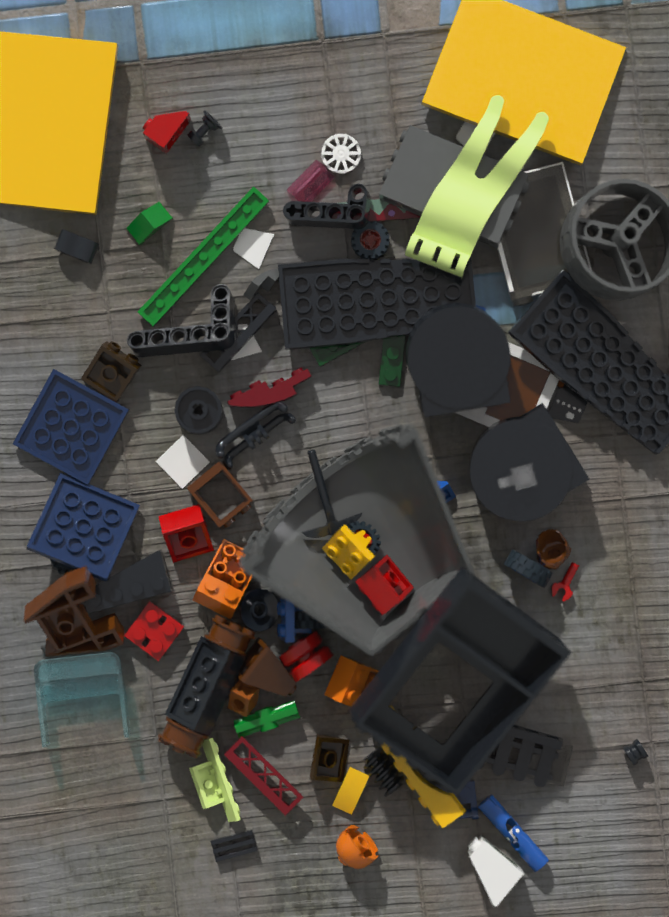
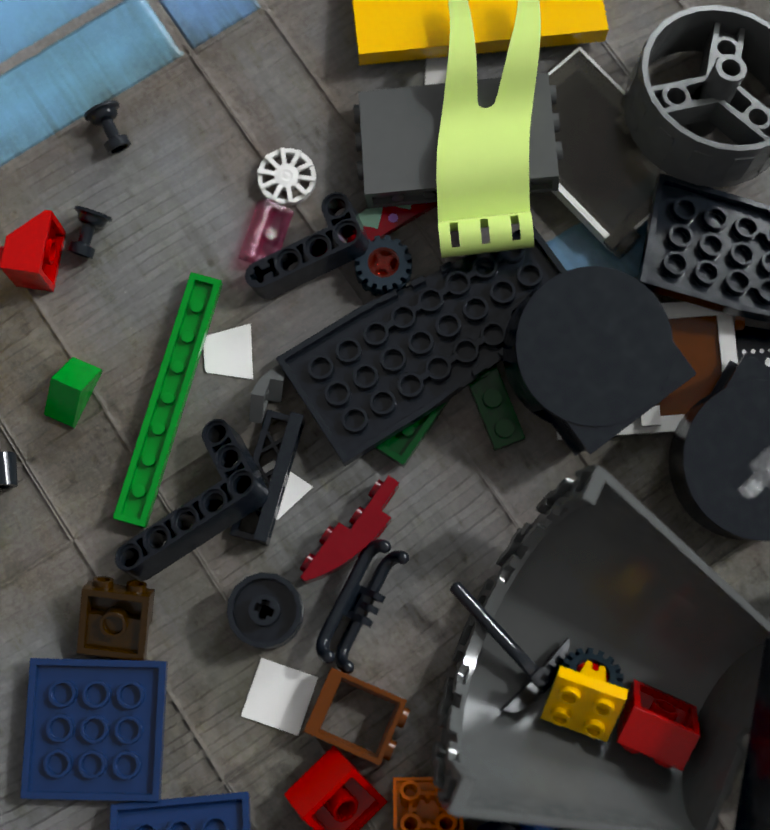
camera: 25 degrees left, 10 degrees down
none -> black piece [84,100,131,155]

